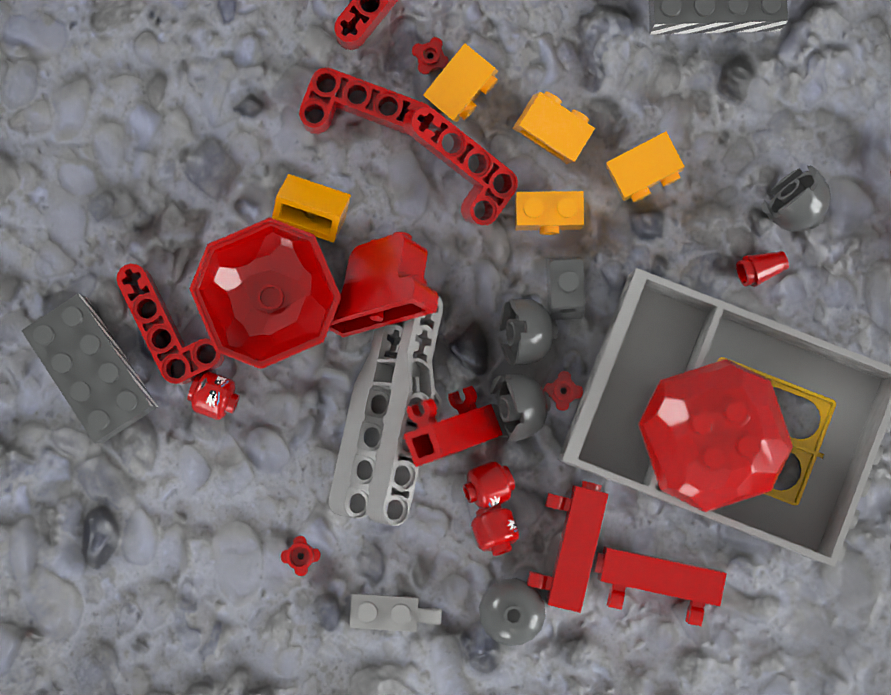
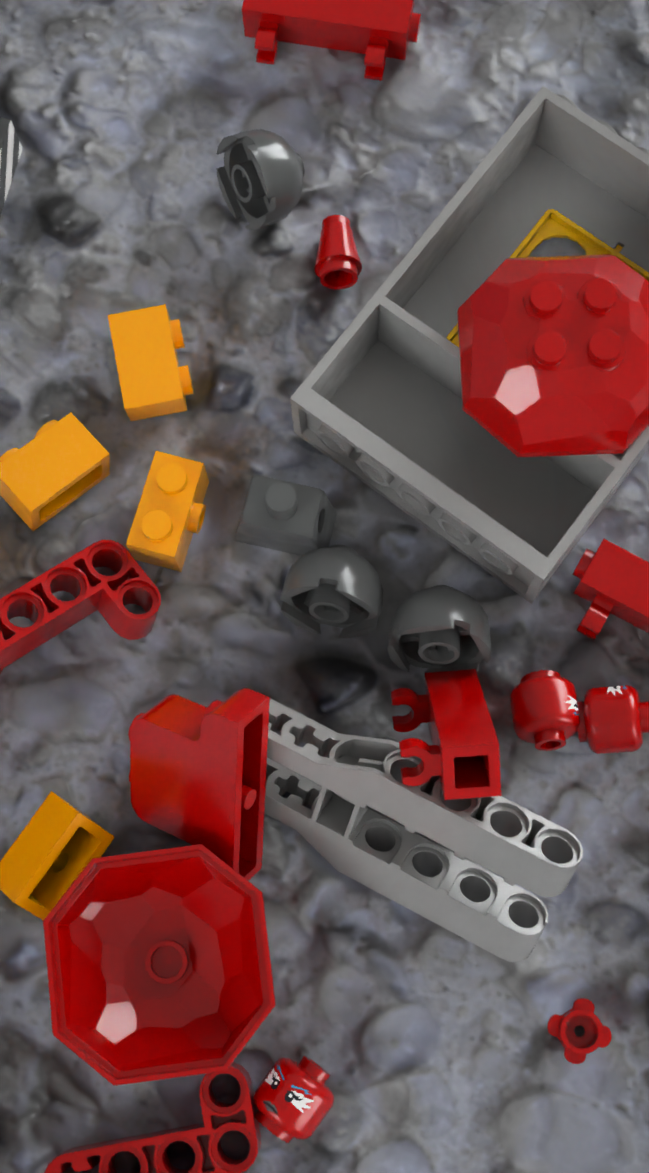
camera: 70 degrees left, 10 degrees down
red plate [543,371,583,411] -> none

